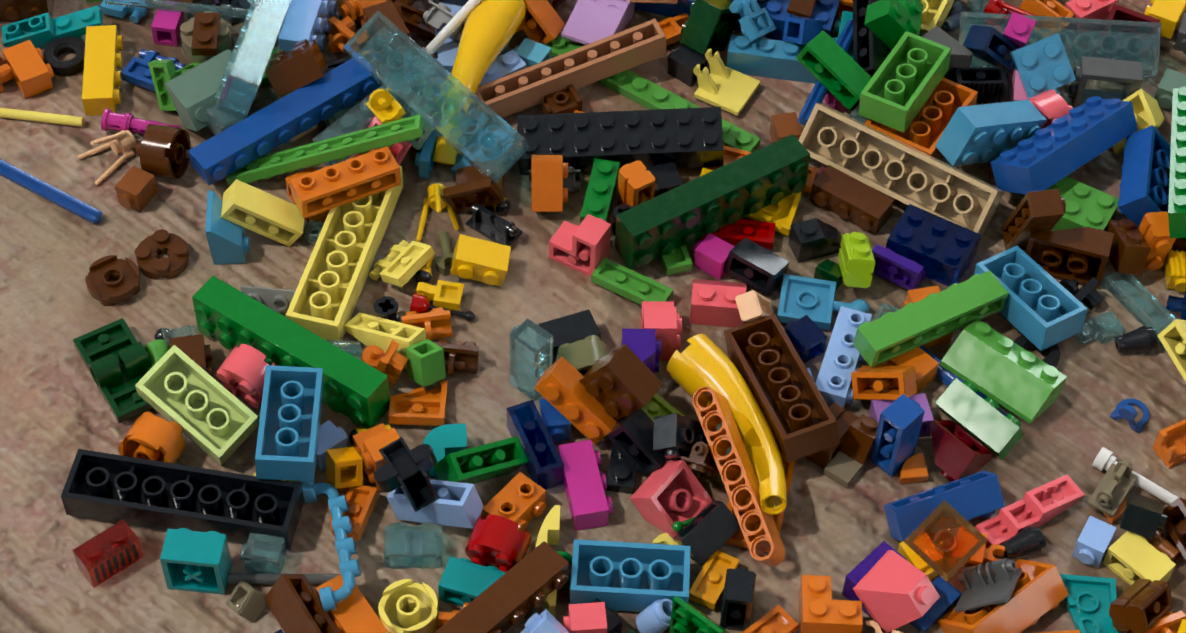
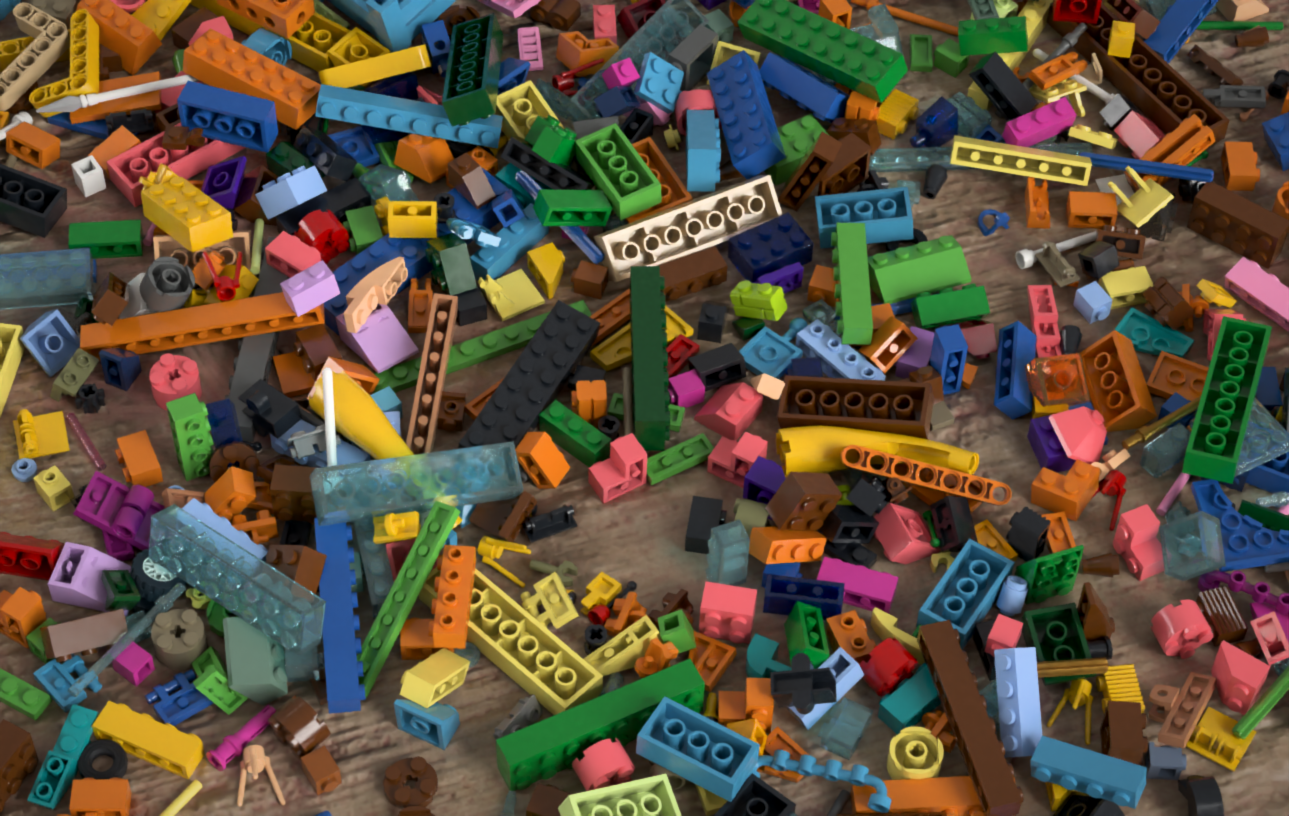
camera: 60 degrees left, 0 degrees up
reddish brown plate [191,13,221,56] -> none
yellow brick [450,234,511,286] -> none
dark grey hinge [954,558,1022,613] -> none
none -> yellow slope [527,242,565,299]
none -> coral brick [699,581,757,644]

